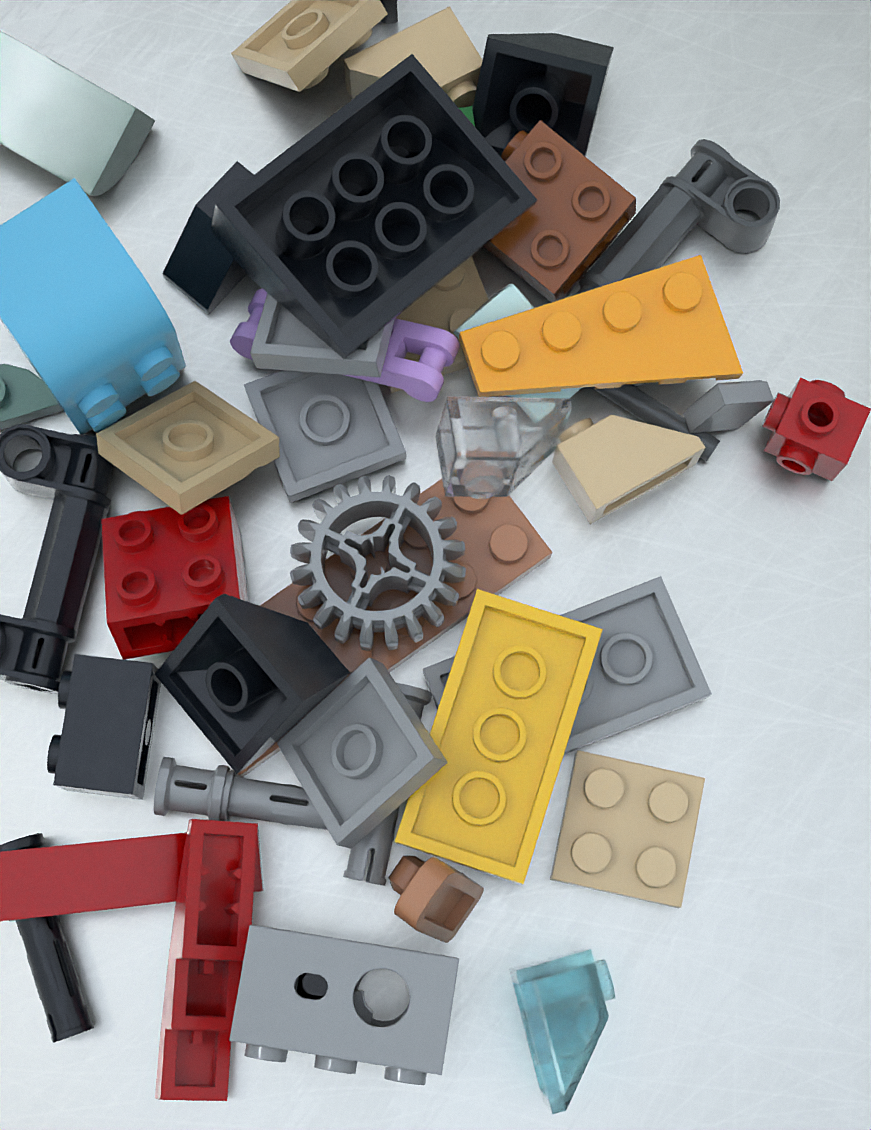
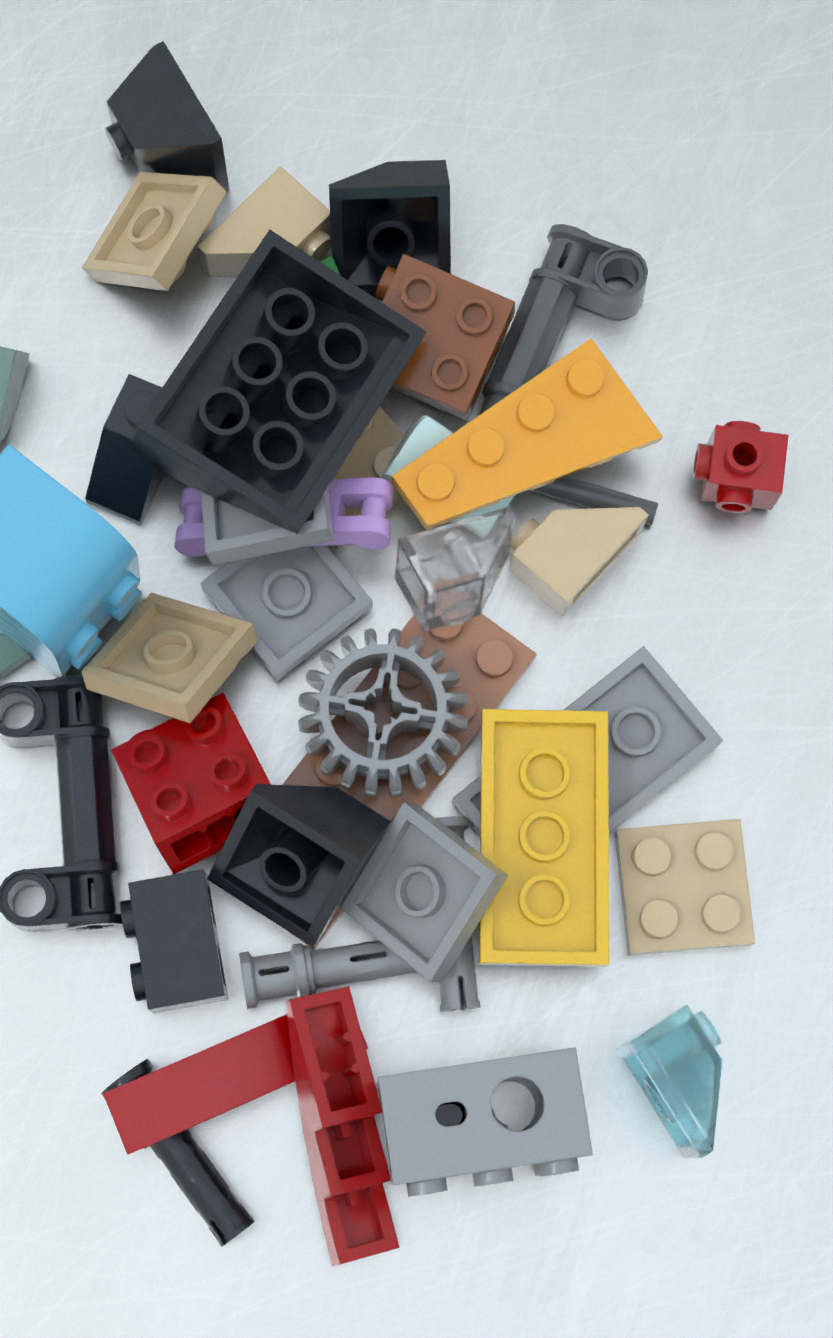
camera: 20 degrees left, 0 degrees up
nougat piece [388,856,484,943] -> none
light grey tile [683,380,774,433] -> none

